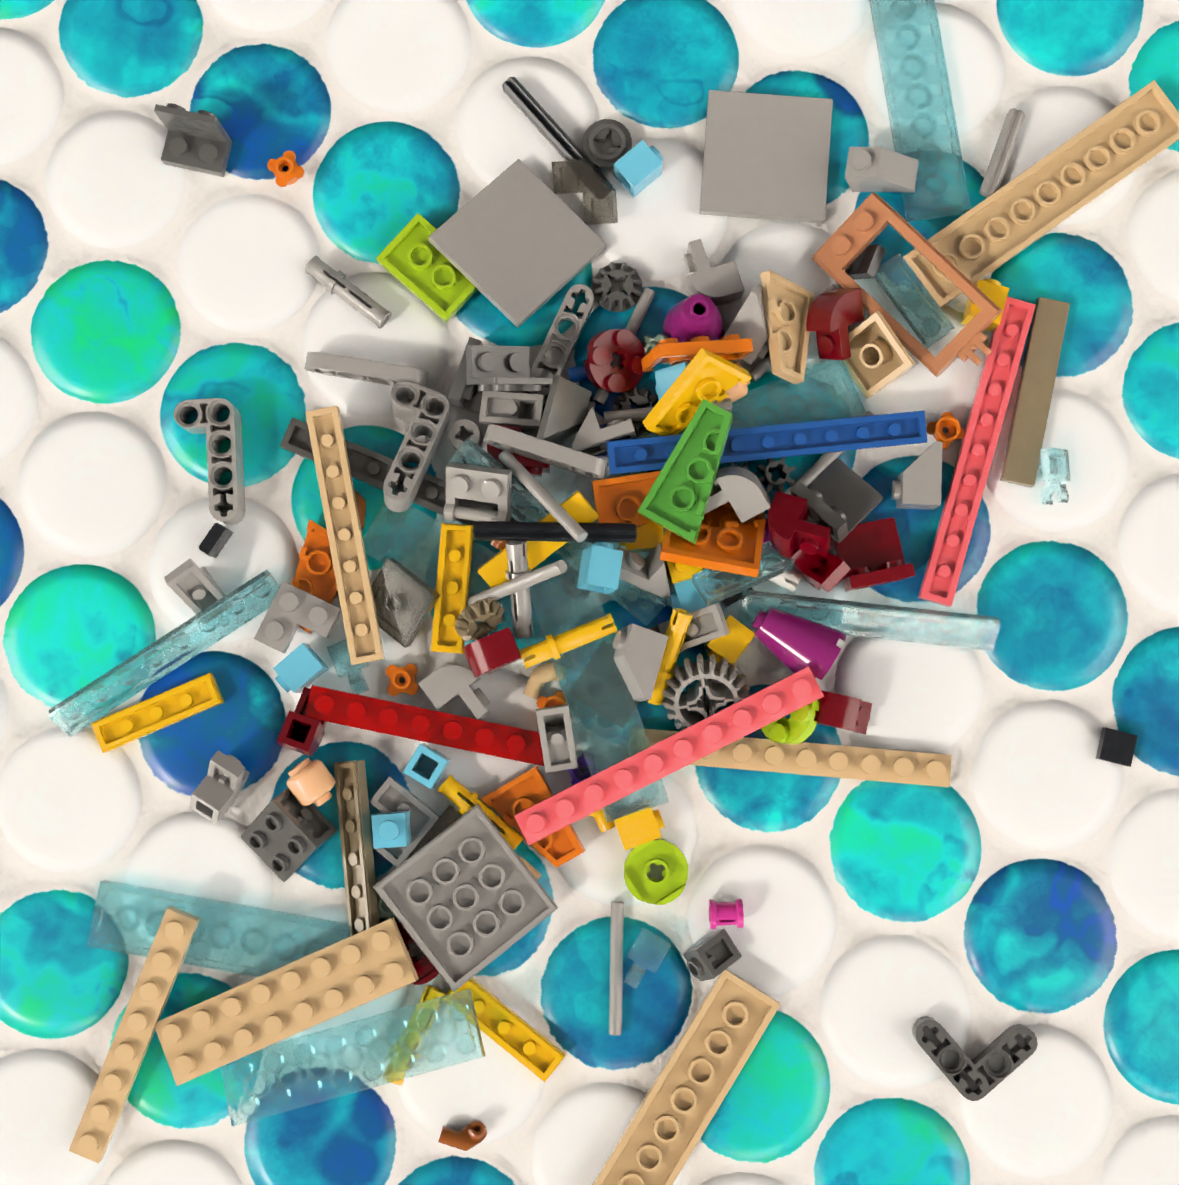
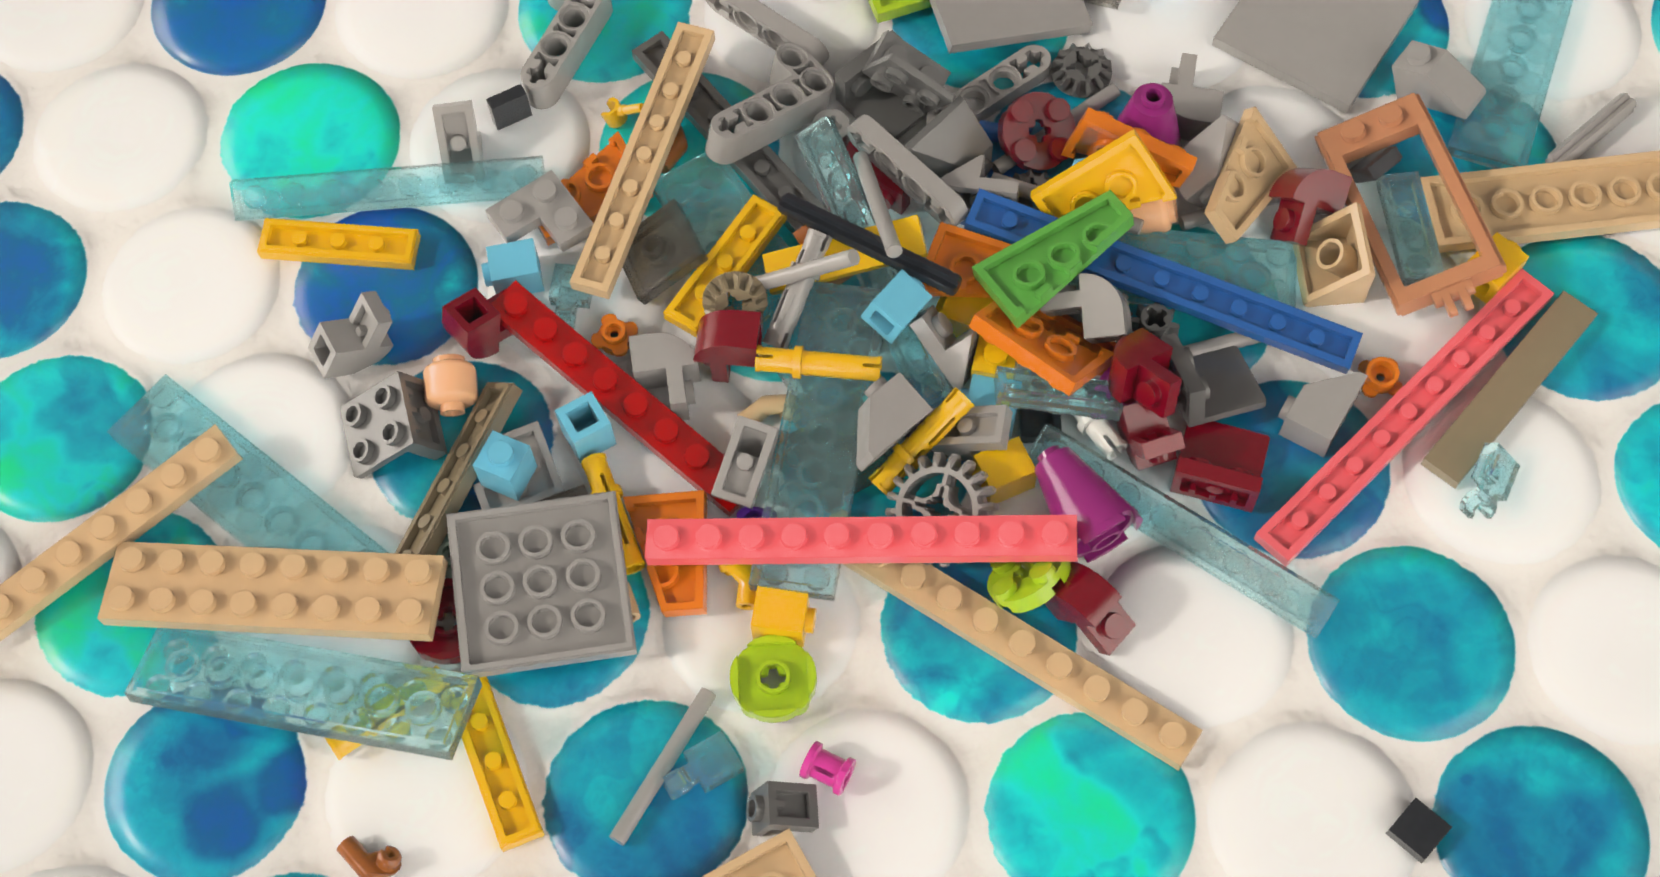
camera: 30 degrees right, 20 degrees down
light grey plate [443,462,512,522] -> none
light grey slope [479,391,546,432] -> none
none -> yellow hand [601,97,644,128]

